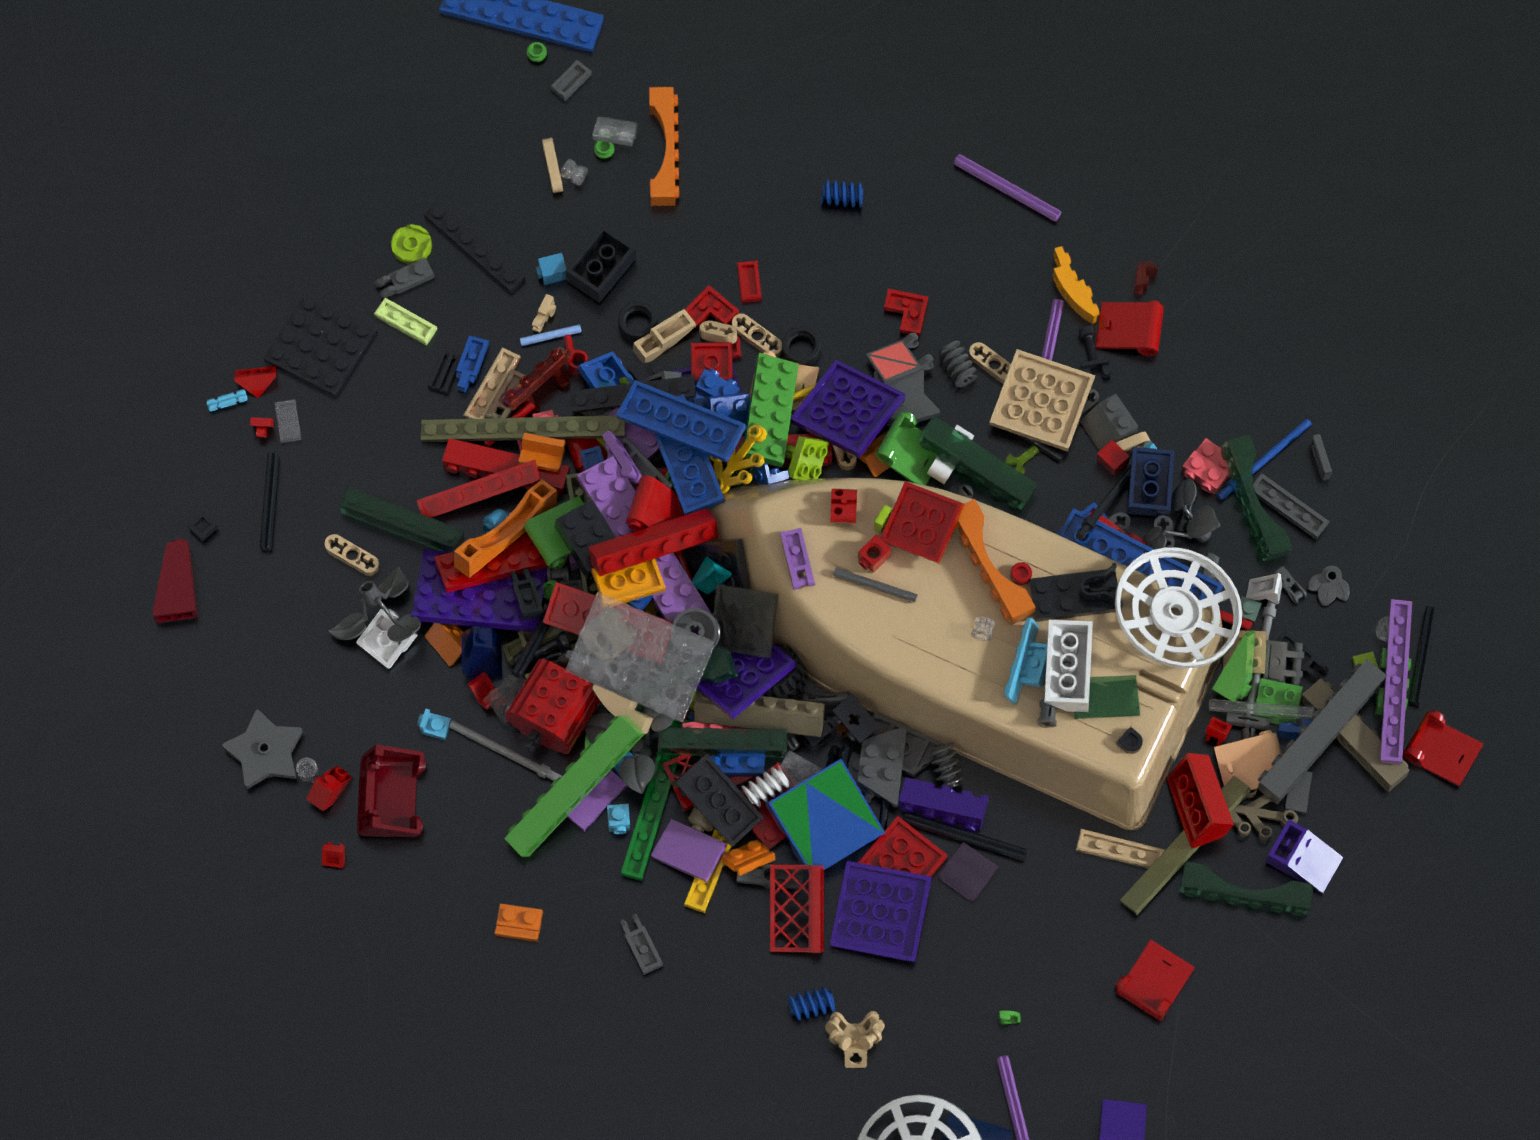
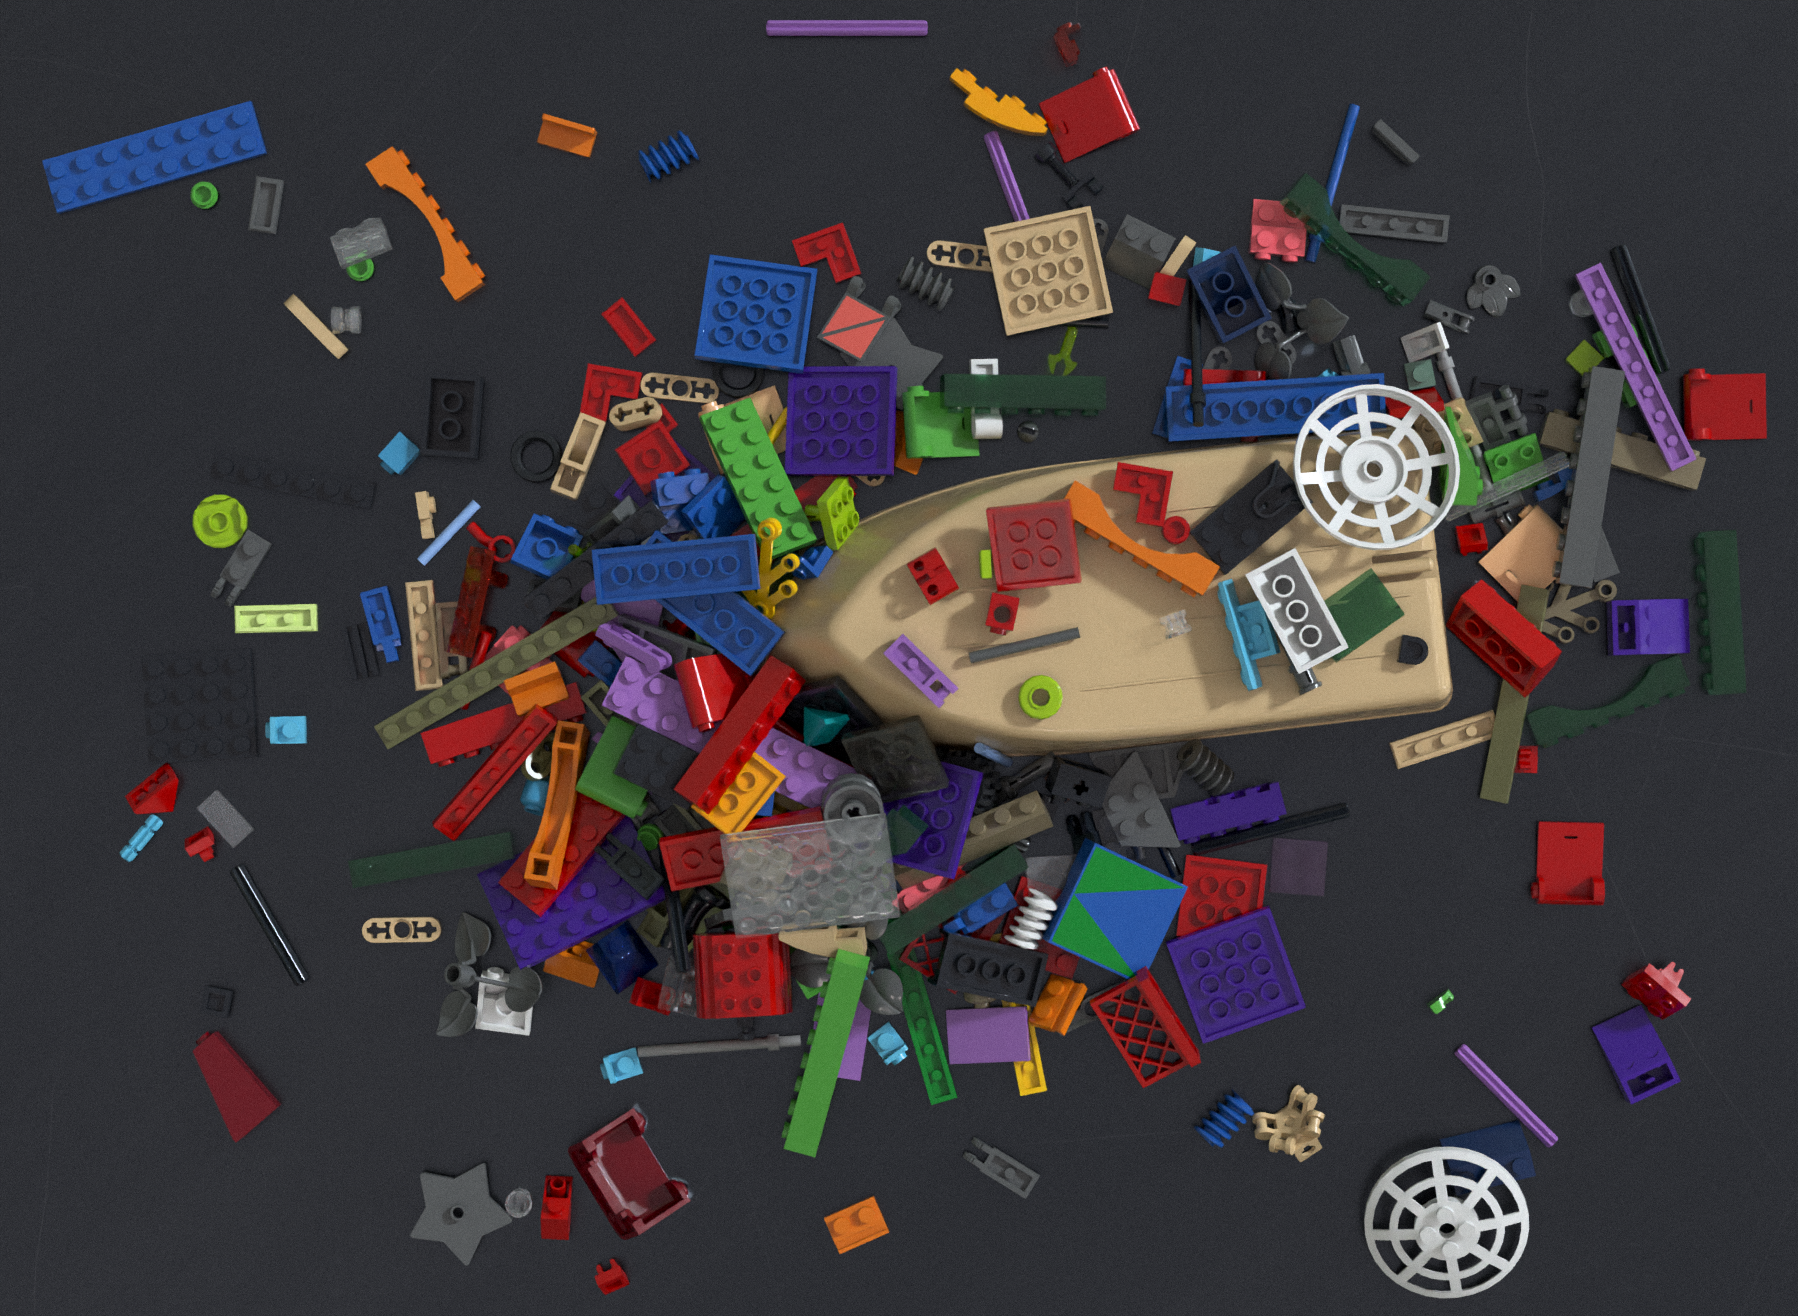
camera: 30 degrees left, 20 degrees up
none -> medium azure bracket [265,716,307,744]
none -> olive plate [521,732,555,781]
none -> orange panel [537,113,597,159]
none -> blue plate [695,255,817,374]
none -> light blue bar [974,742,1013,767]
none -> lime piece [1018,675,1063,720]
none -> red plate [1113,462,1173,527]
none -> red tile [1514,746,1538,773]
none -> red plate [1621,962,1691,1020]
none -> clear green brick [1695,530,1746,695]

